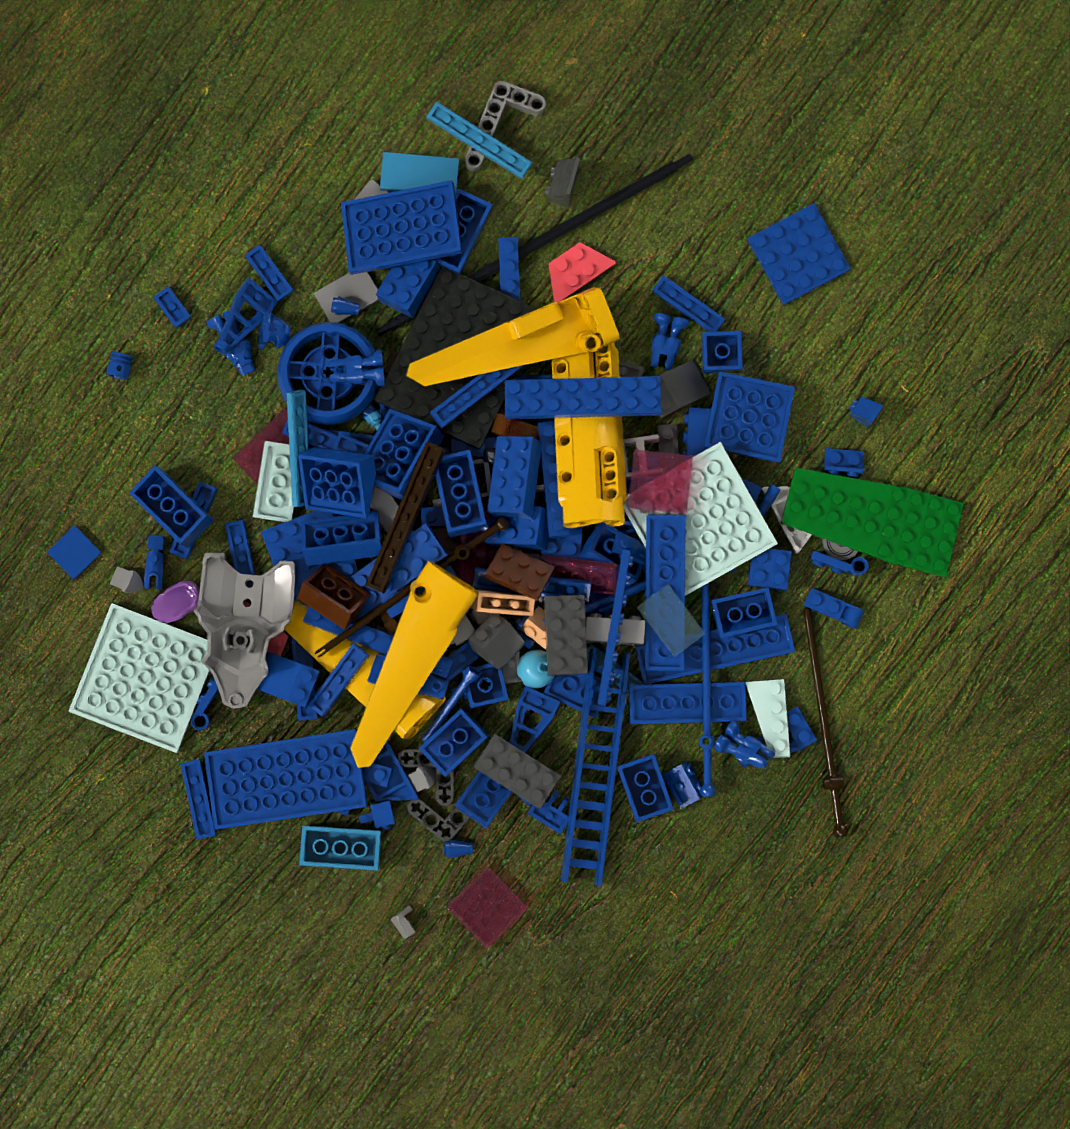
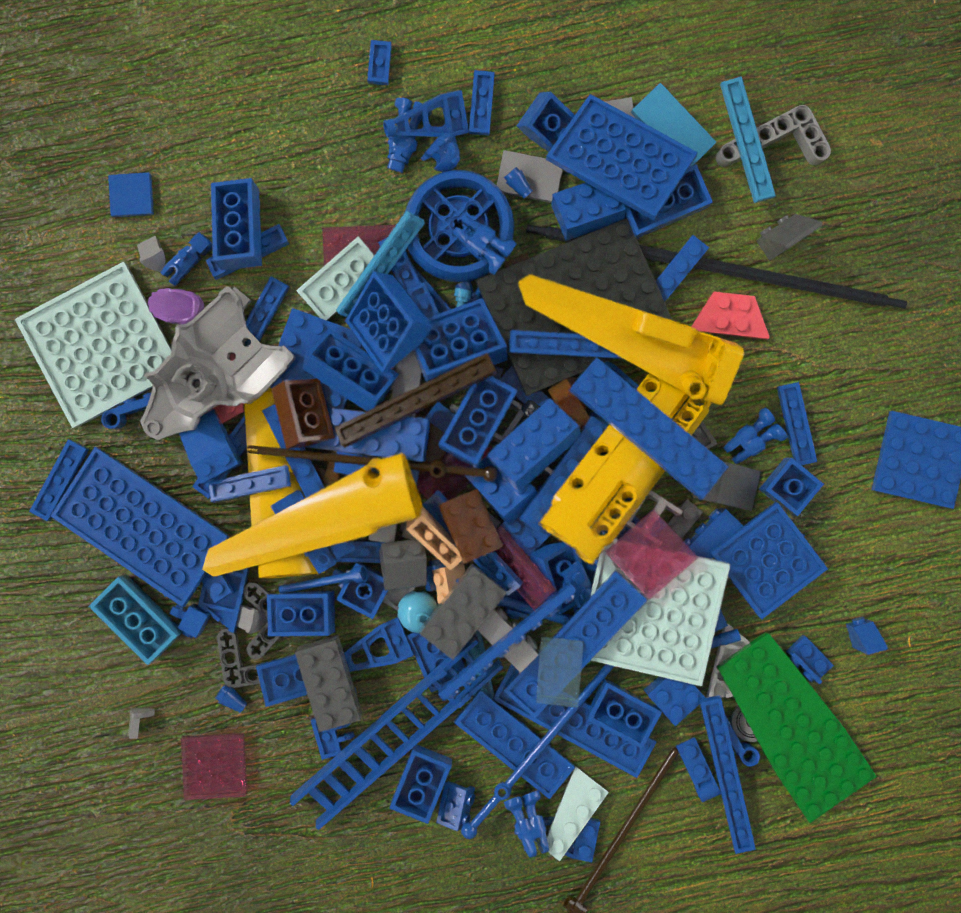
camera: 40 degrees right, 5 degrees up
blue piece [106,352,133,380] -> none
none -> blue slope [517,92,575,152]
none -> blue plate [699,695,756,854]

